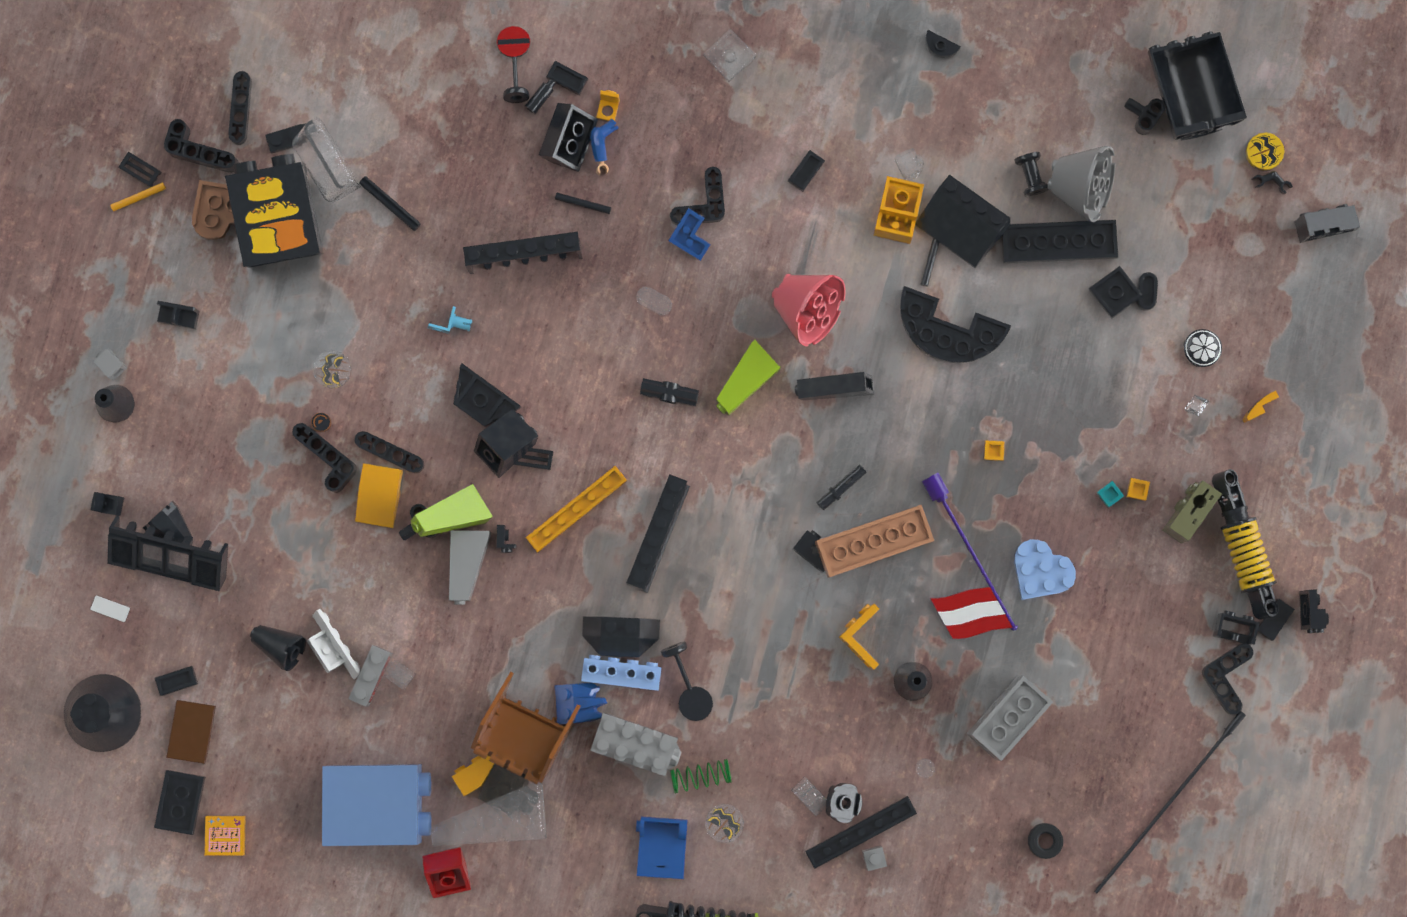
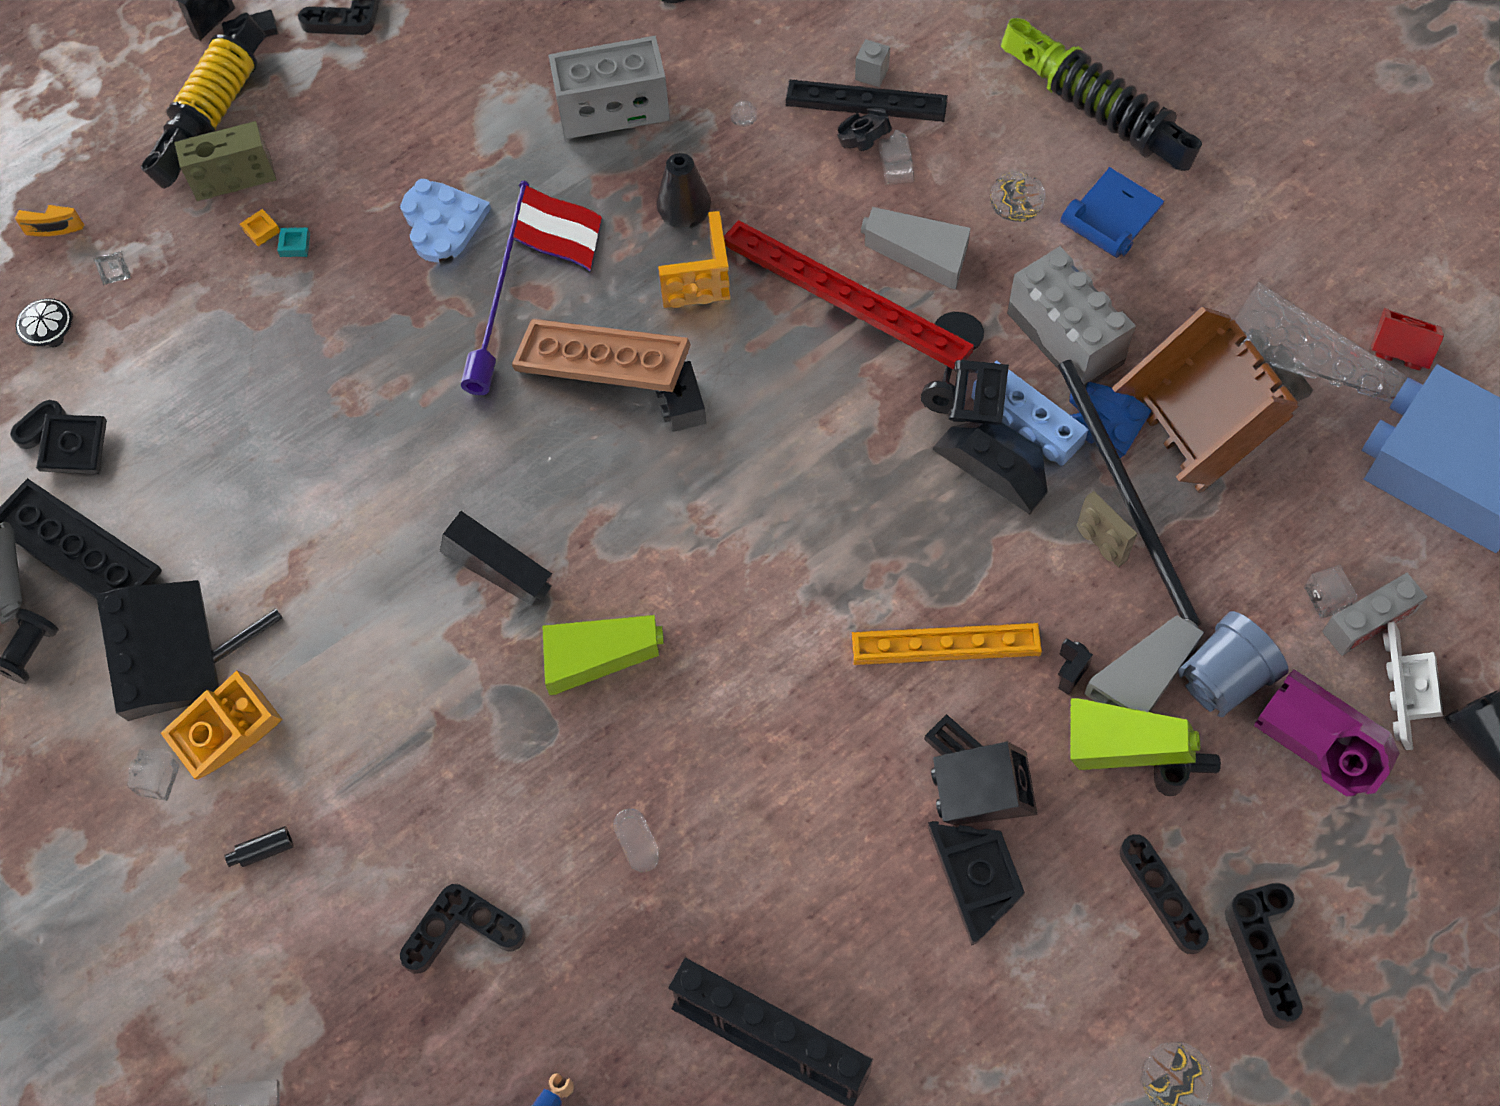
camera: 140 degrees left, 20 degrees down
black tile [311,413,331,432] -> none
light orange slope [355,463,403,528] -> none
medium azure bracket [427,306,472,334] -> none
light orange slope [452,756,495,796] -> none
black piece [555,192,612,214] -> none
black window [626,474,690,593] -> none
black piece [640,378,699,407] -> none
blue plate [668,208,711,261] -> none
green piece [670,759,732,794] -> none
coral cone [772,274,846,347] -> none
black tile [788,150,825,192] -> none
black pin [816,464,867,511] -> none
black plate [900,286,1011,363] -> none
light orange plate [984,440,1005,461] -> none
black window [1213,610,1260,645] -> none
none -> black cylinder [225,826,294,867]
none -> red plate [724,220,974,369]
none -> light grey slope [861,207,971,289]
none -> black plate [948,360,1009,425]
none -> black piece [1058,359,1201,626]
none -> dark tan plate [1076,491,1138,568]
none -> sand blue piece [1178,611,1289,717]
none -> magenta brick [1253,669,1400,796]

